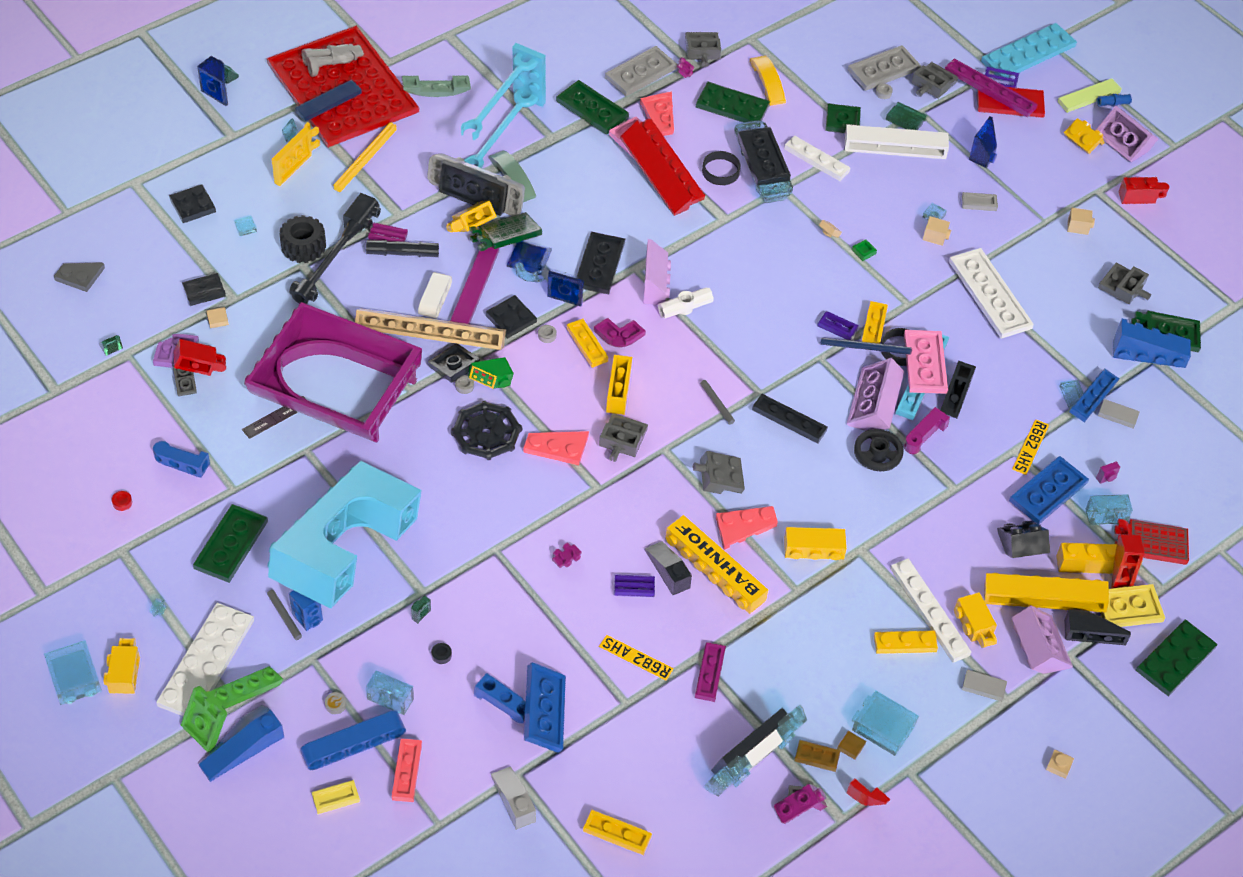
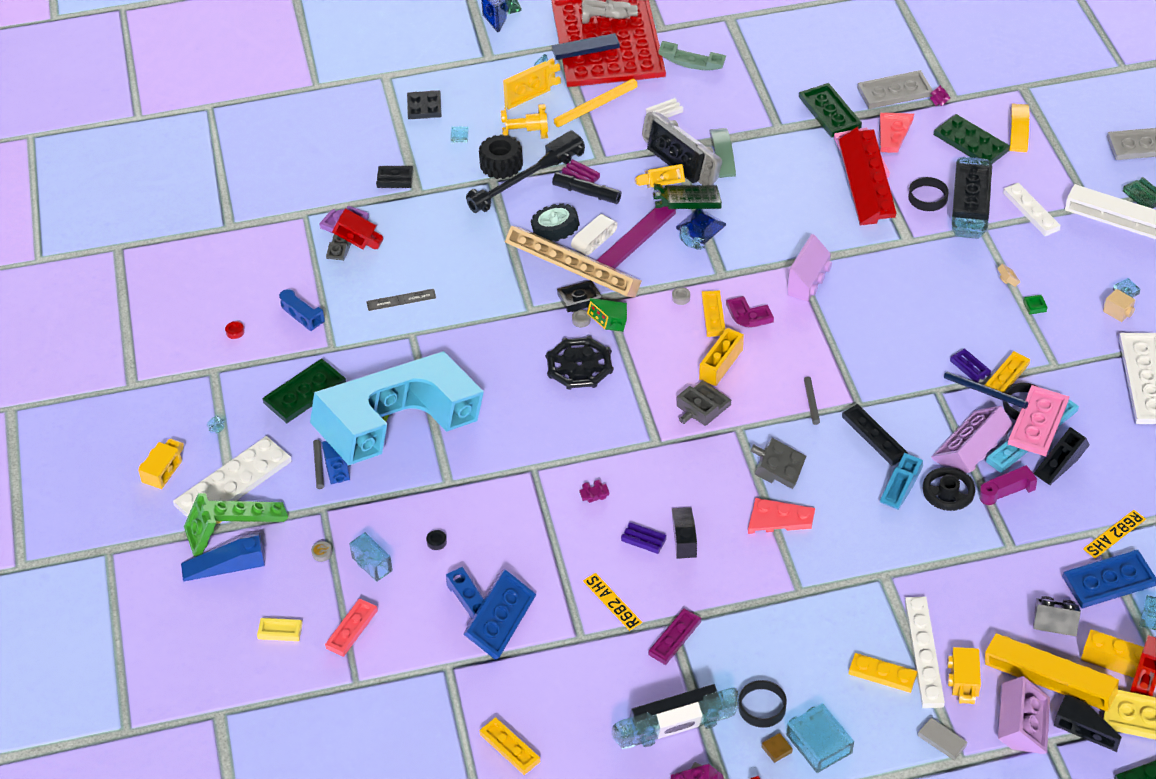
camera: 30 degrees right, 5 degrees down
clear light blue brick [44,640,102,705] -> none
dark grey wing [54,262,105,292] -> none
clear green slope [99,335,123,356] -> none
tan tile [207,307,229,329] -> none
magenta panel [244,302,422,443] -> none
blue beam [300,710,406,770] -> none
clear green plate [411,595,431,624] -> none
medium azure piece [461,43,546,168] -> none
black plate [486,295,537,339] -> none
light grey slope [491,766,536,830] -> none
coral wing [523,431,589,465] -> none
clear blue slope [547,270,584,307] -> none
black tile [574,231,626,295] -> none
white piece [658,287,714,319] -> none
yellow brick [665,515,768,614] -> none
dark grey plate [685,32,721,67] -> none
yellow brick [784,527,847,560] -> none
pearl gold plate [794,740,841,772] -> none
dark green tile [825,103,861,133] -> none
light grey tile [875,83,893,99] -> none
none -> yellow piece [501,104,548,139]
none -> black wheel [531,203,580,242]
none -> white tile [646,98,683,118]
none -> black tyre [738,680,787,728]
none -> dark azure slope [880,453,923,510]

